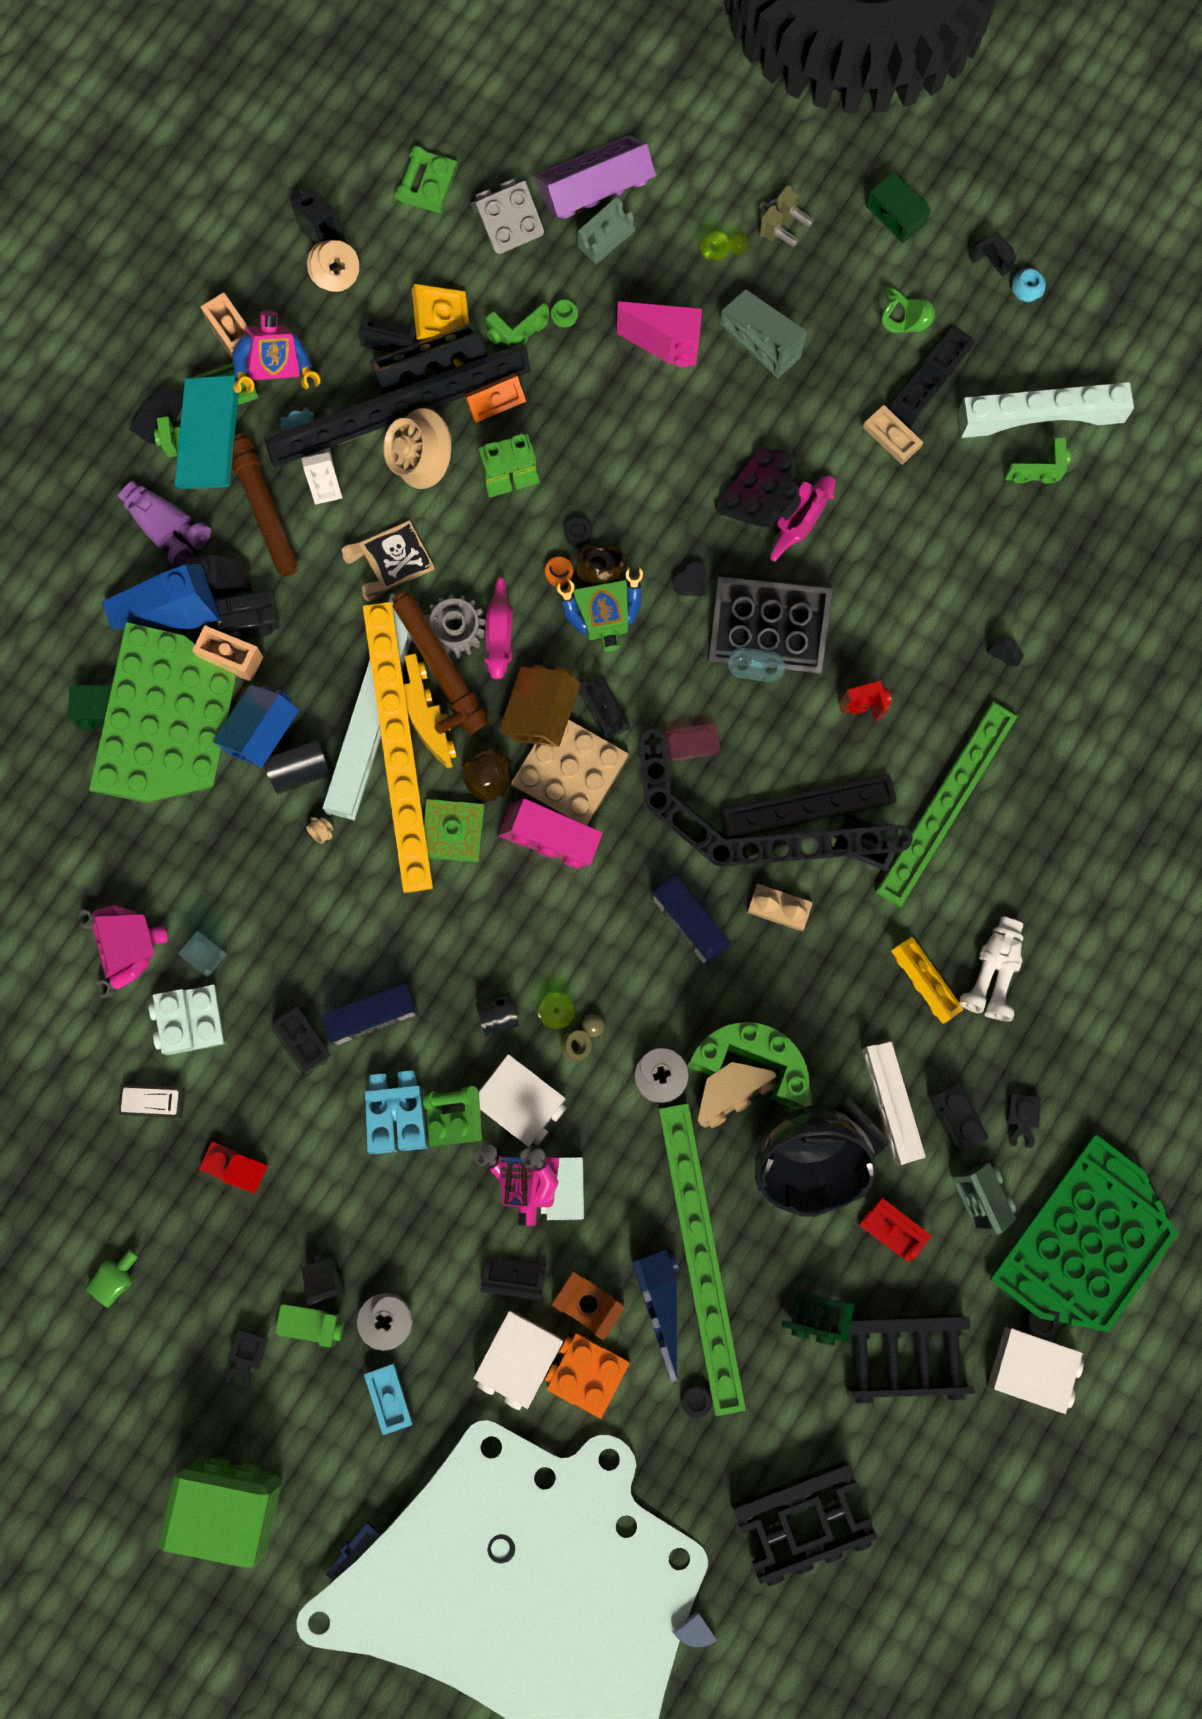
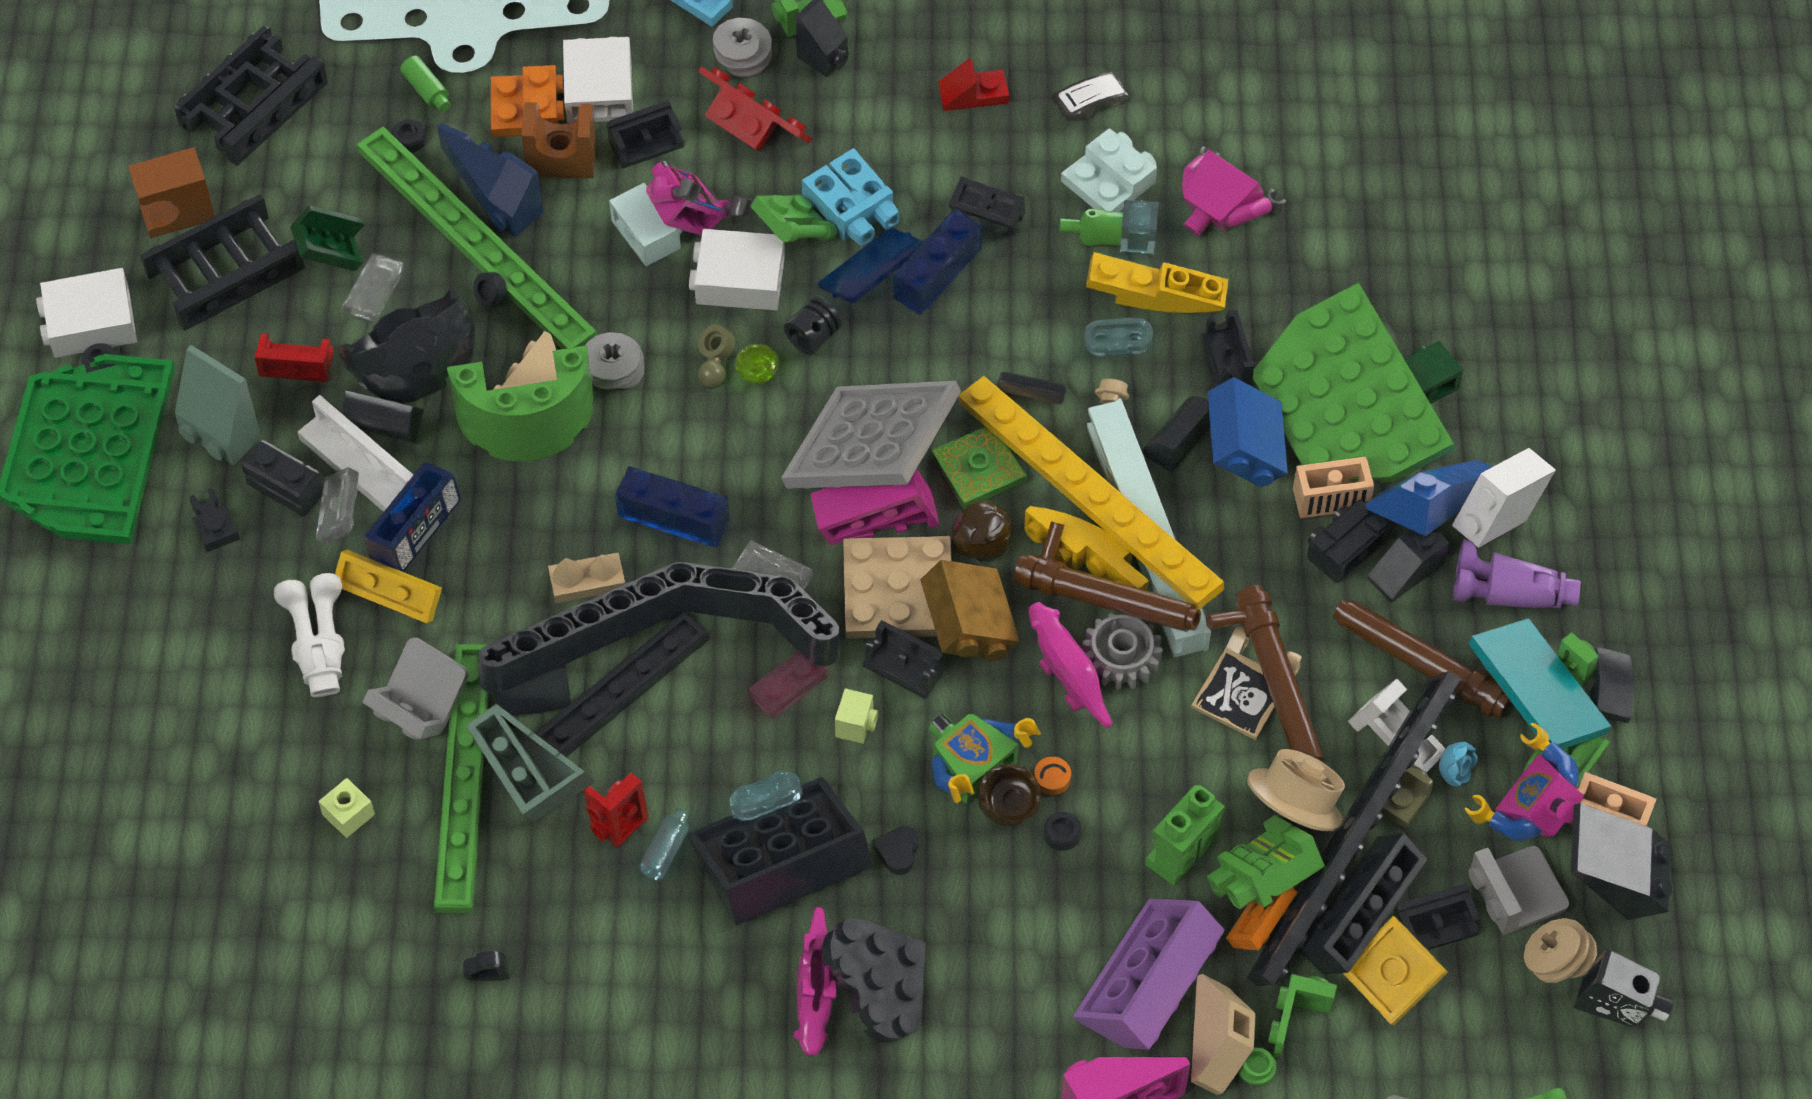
camera: 150 degrees right, 20 degrees down
none -> dark orange piece [128,147,215,239]
none -> clear plate [316,467,359,544]
none -> yellowish green plate [318,778,375,838]
none -> clear plate [343,253,405,322]
none -> light grey bracket [362,638,469,740]
none -> clear blue brick [363,461,461,572]
none -> bright green cylinder [400,56,451,112]
none -> sand green wedge [466,704,596,824]
none -> black tile [473,272,507,307]
none -> clear light blue cylinder [639,808,690,880]
none -> red bracket [698,66,813,152]
none -> clear plate [733,540,813,590]
none -> light grey plate [781,381,961,489]
none -> clear blue piece [818,227,927,303]
none -> yellowish green plate [835,689,878,744]
none -> black axle [998,371,1066,404]
none -> bright green piece [1060,209,1123,246]
none -> medium lavender slope [1073,899,1225,1050]
none -> clear light blue plate [1084,318,1153,356]
none -> yellow slope [1086,252,1229,313]
none -> tan slope [1191,974,1255,1095]
none -> black hinge [1201,310,1254,387]
none -> reddish brown cylinder [1206,585,1324,762]
none -> bright green hips [1207,815,1325,910]
none -> white brick [1452,448,1555,548]
none -> light grey bracket [1469,846,1569,936]
none -> slope [1571,803,1673,920]

